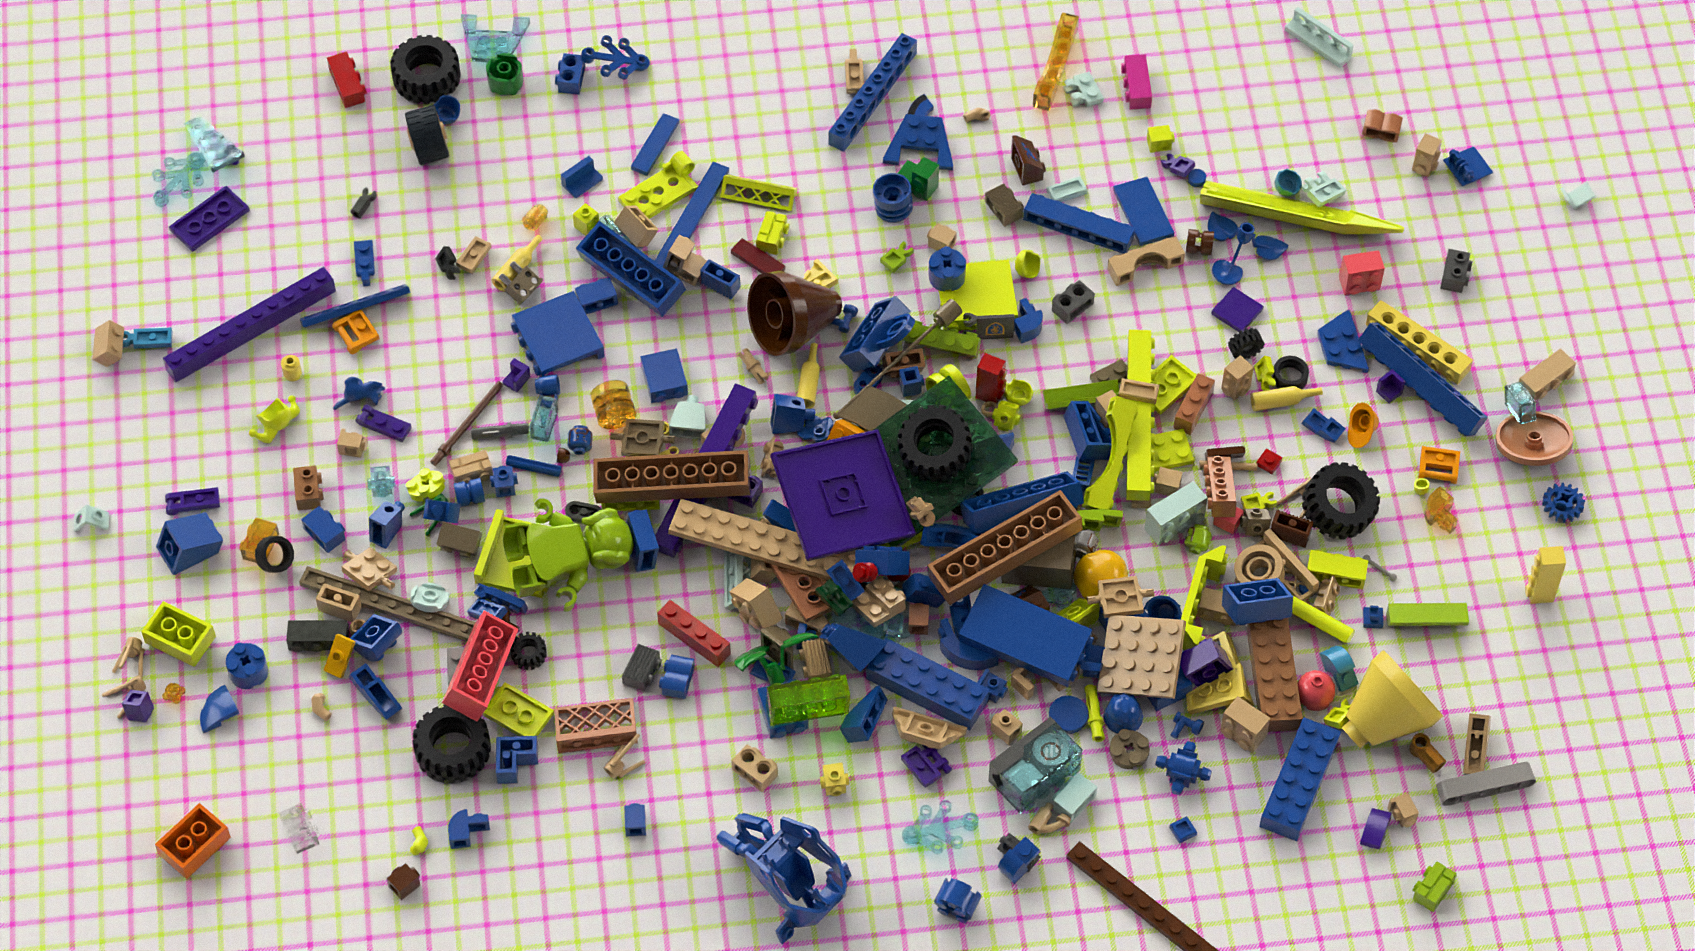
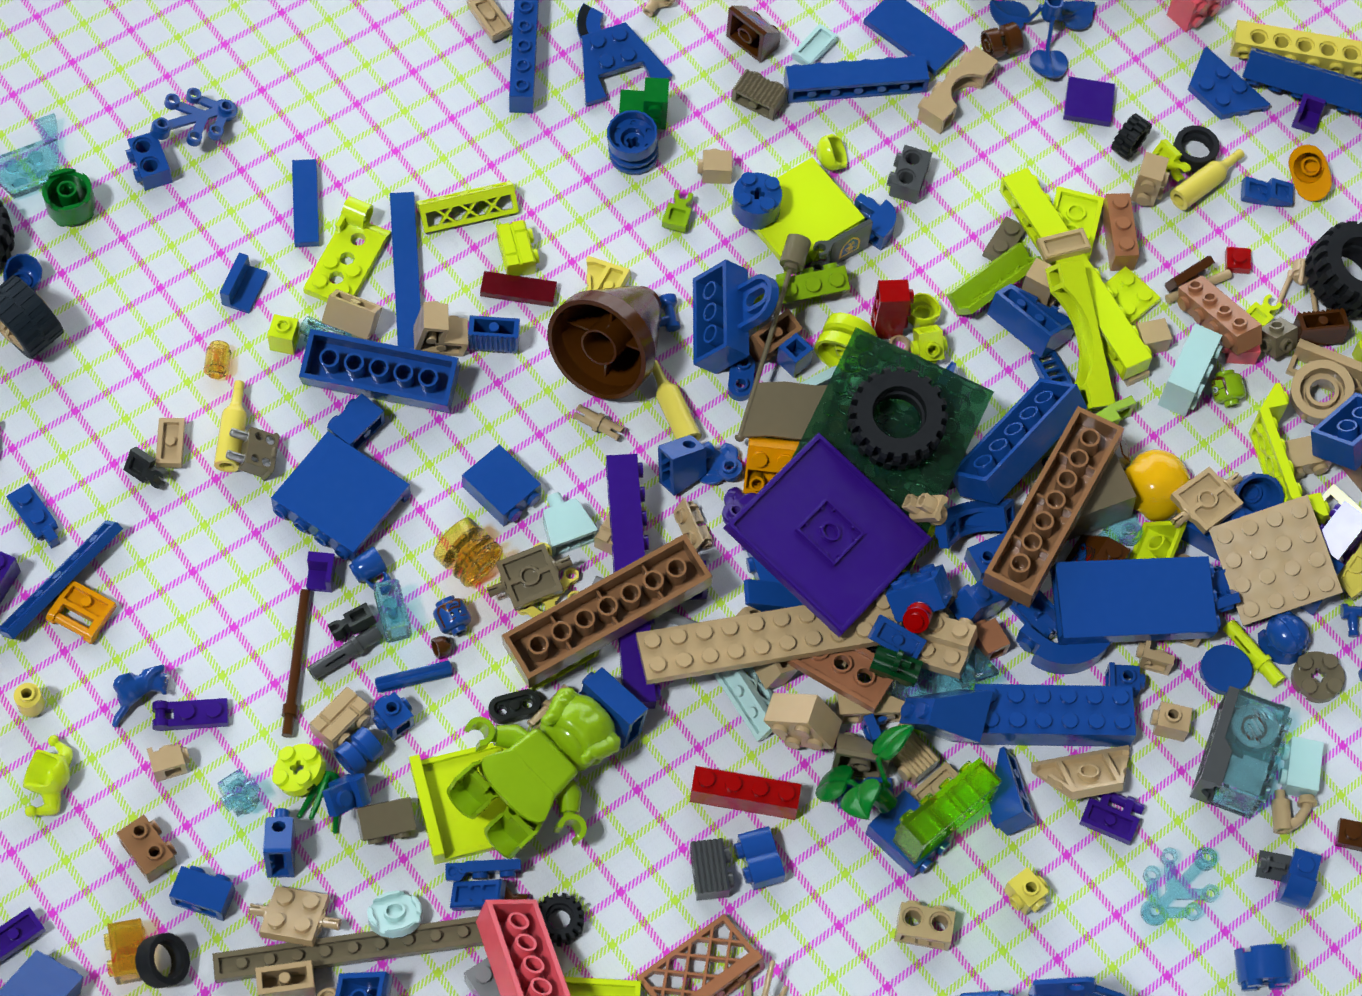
camera: 35 degrees left, 5 degrees up
none -> pearl dark grey plate [327,602,377,641]

